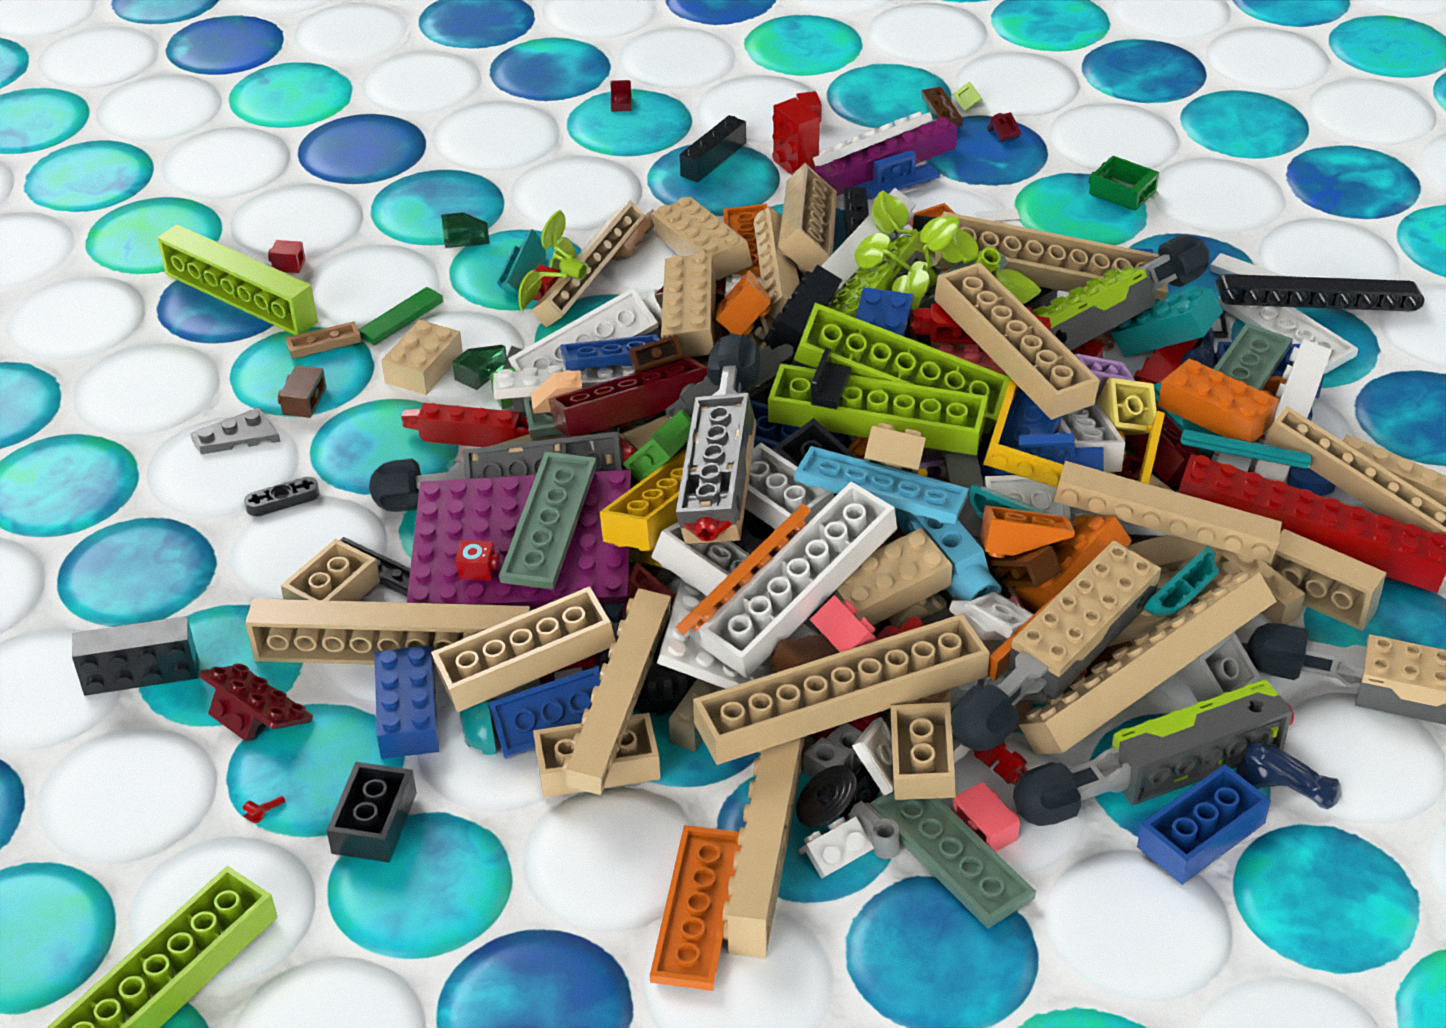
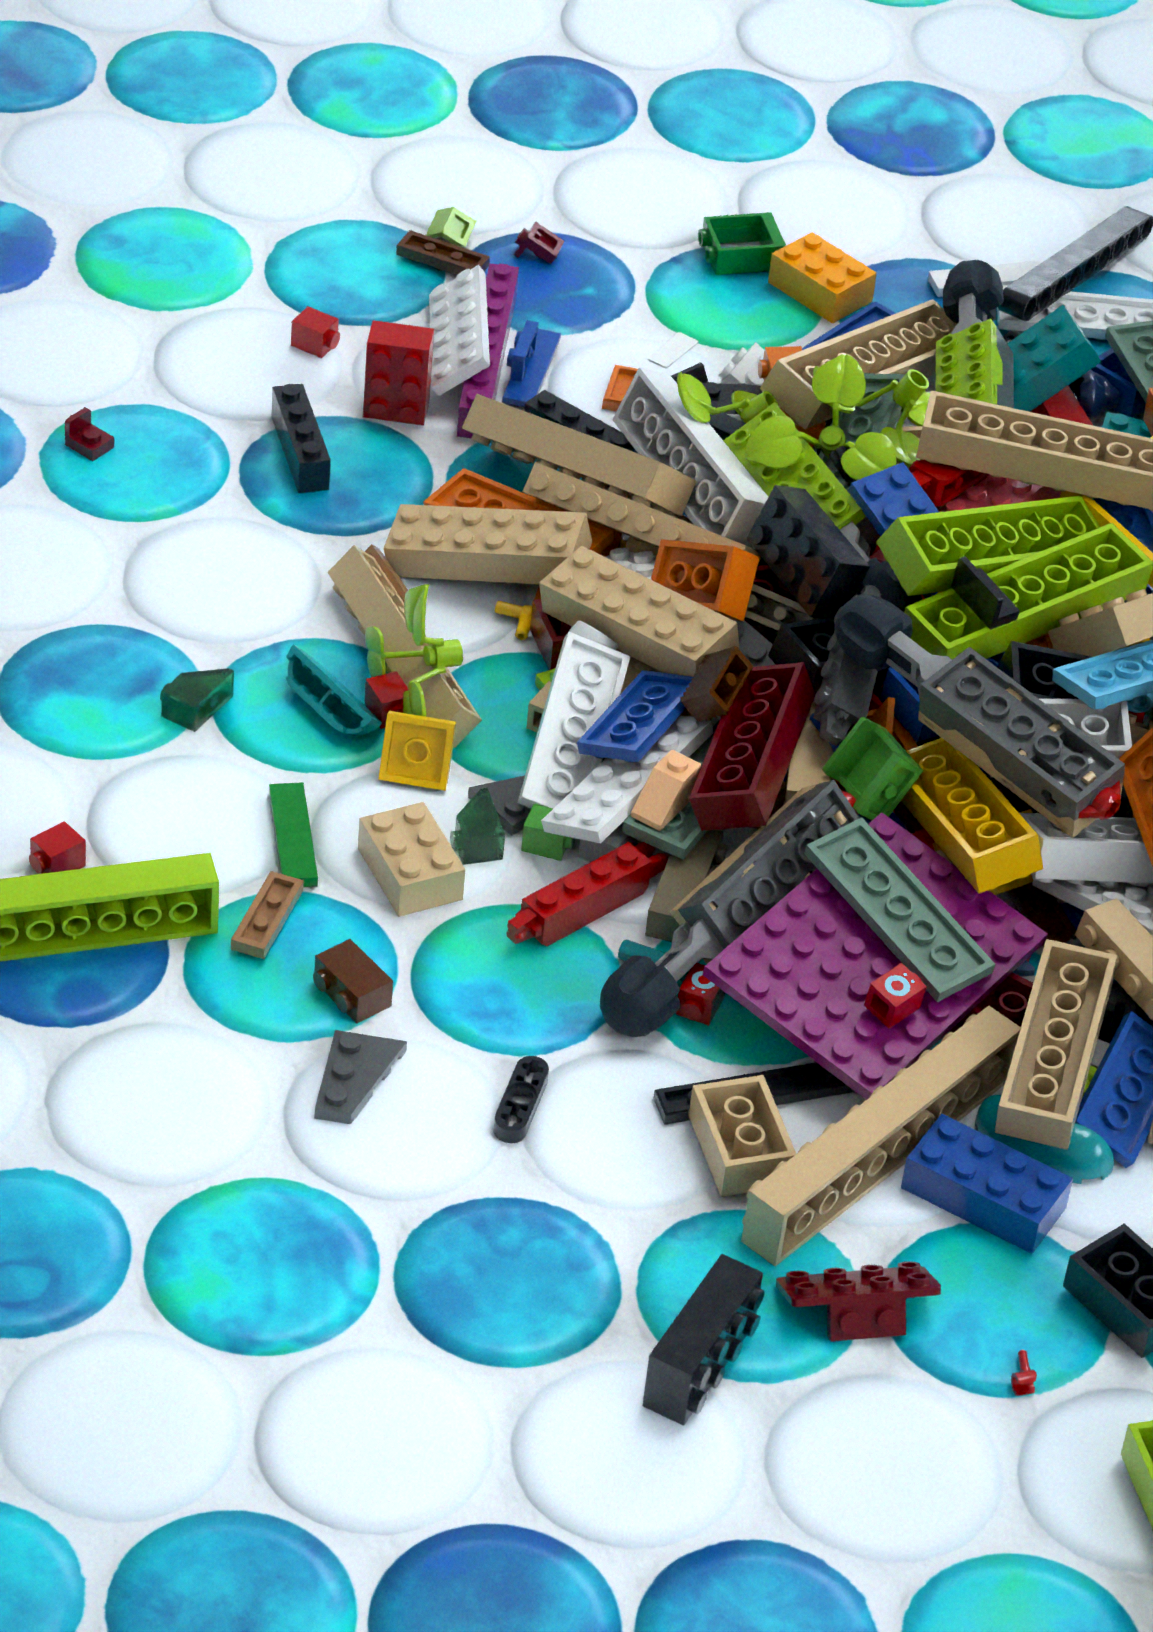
camera: 55 degrees left, 0 degrees up
none -> yellow plate [378,711,457,791]
none -> light orange brick [768,232,877,324]

